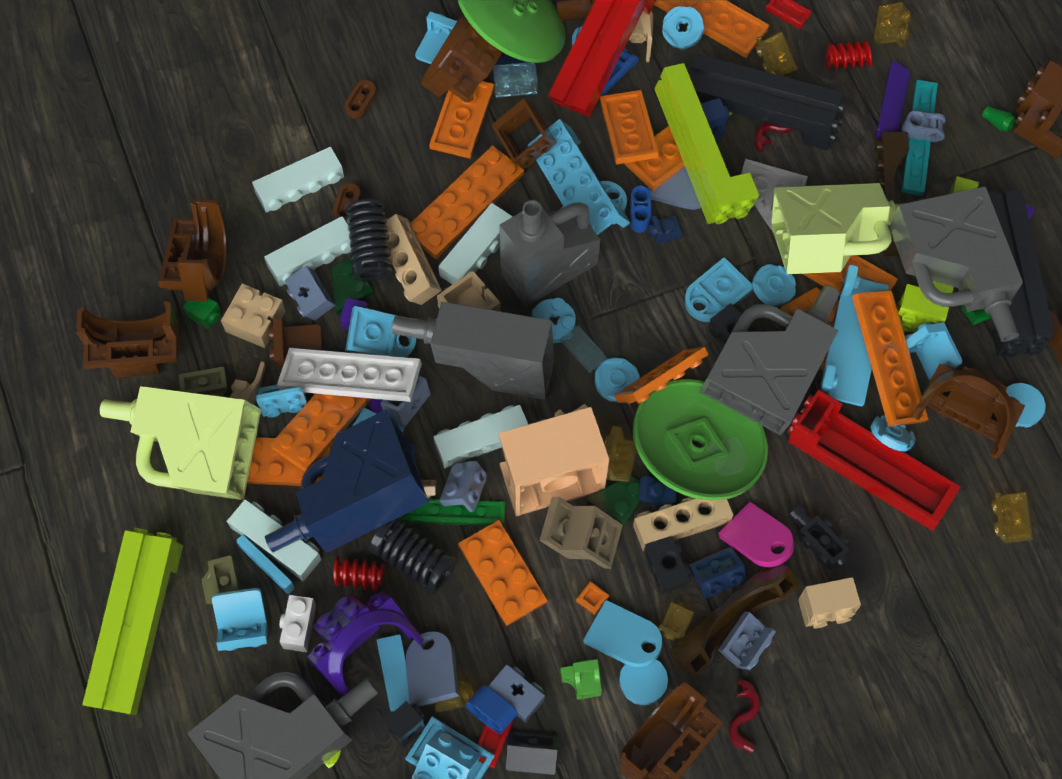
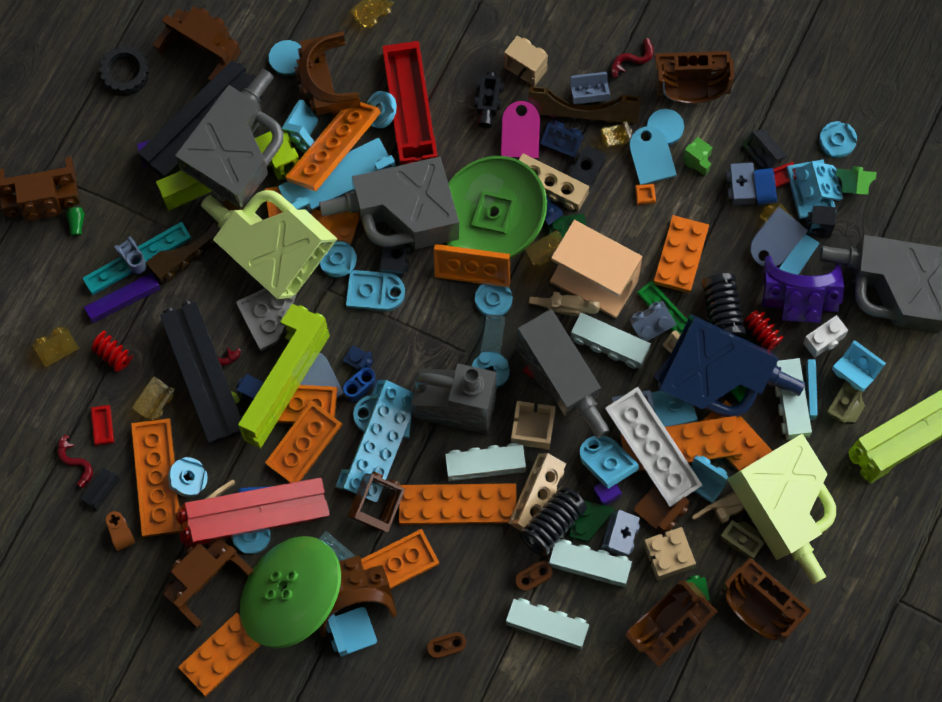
camera: 130 degrees left, 5 degrees up
dark tan bracket [540,497,623,569] -> none

